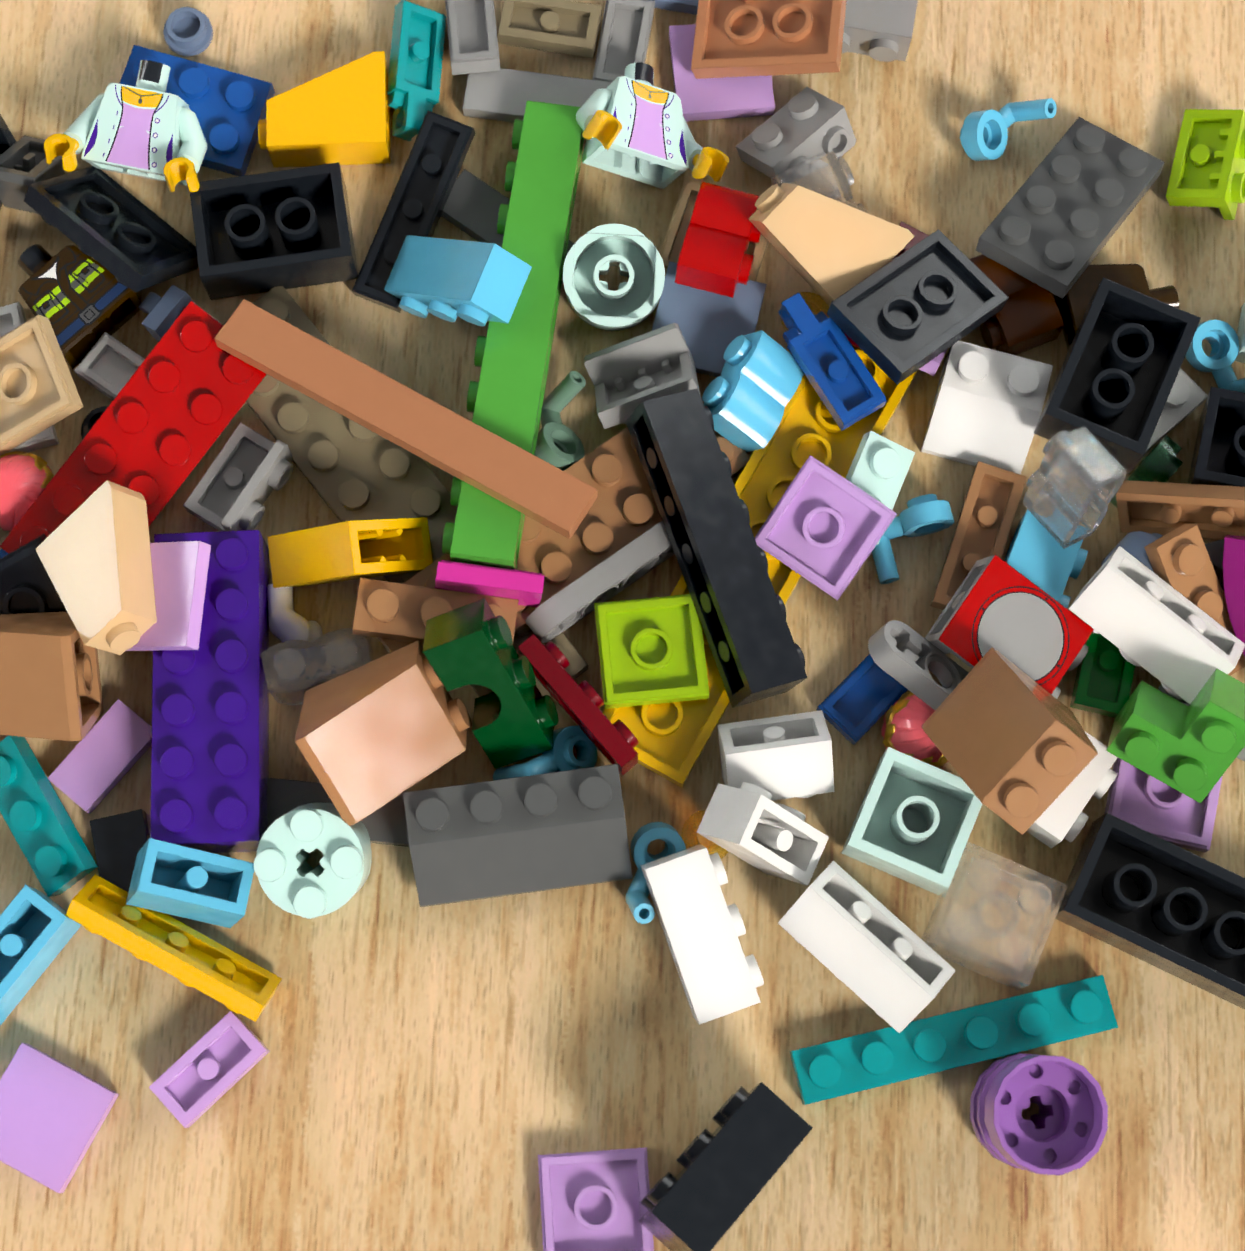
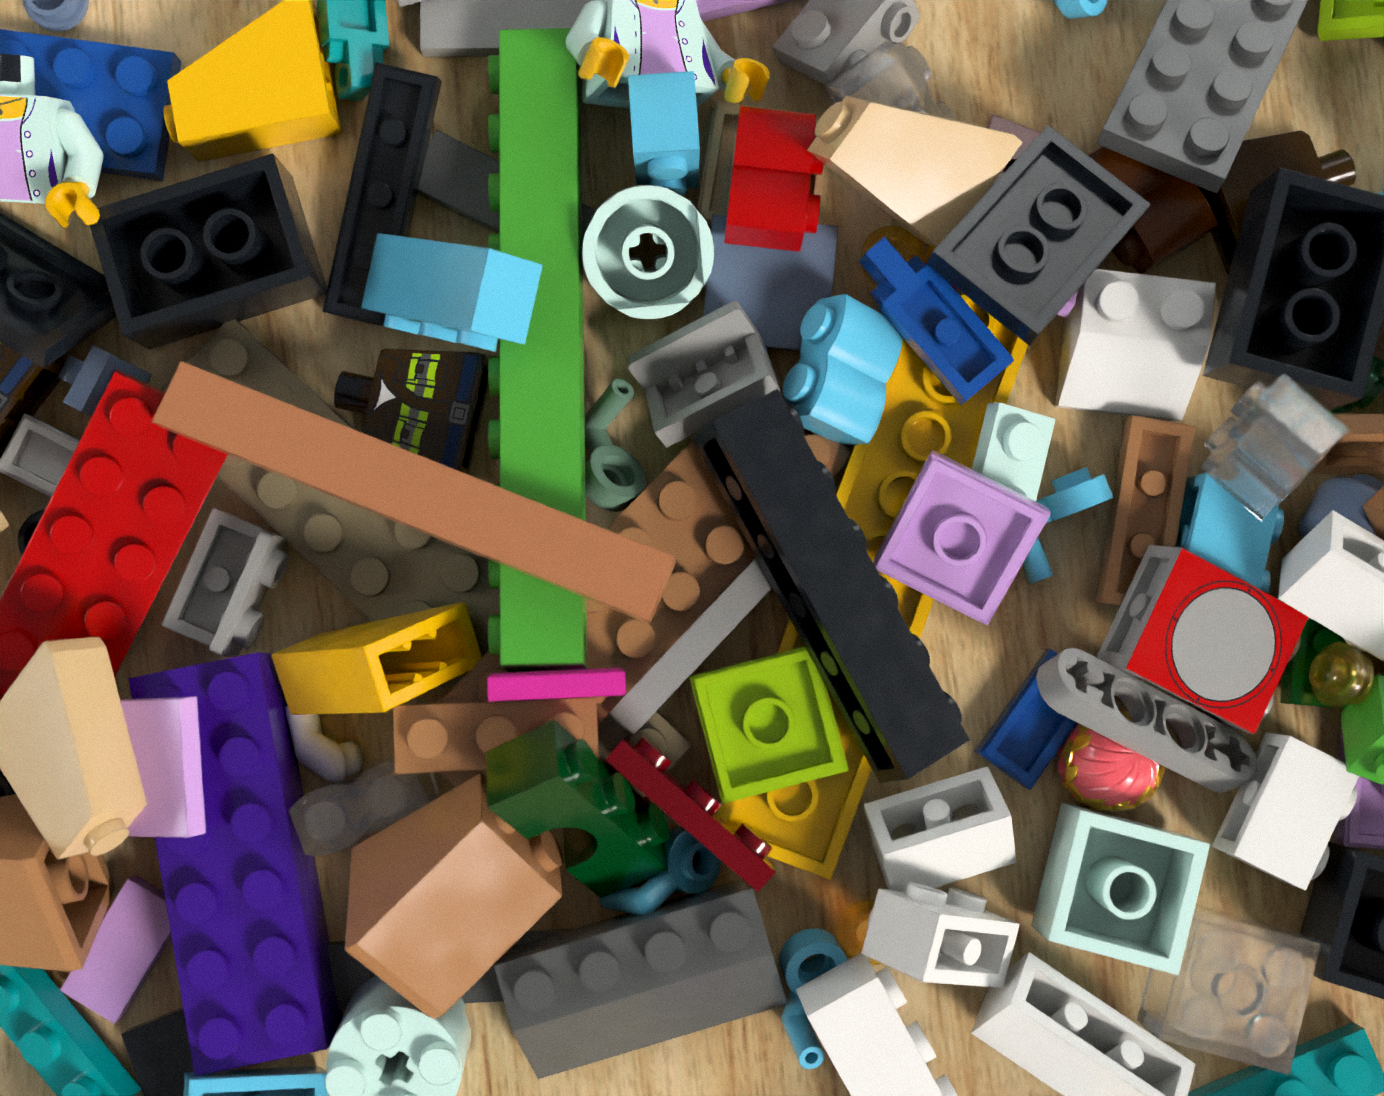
camera: 10 degrees left, 10 degrees up
medium nougat slope [922,647,1098,835] -> none
none -> torso [334,349,489,475]
none -> medium azure brick [628,71,700,196]
none -> clear yellow plate [1309,642,1374,708]

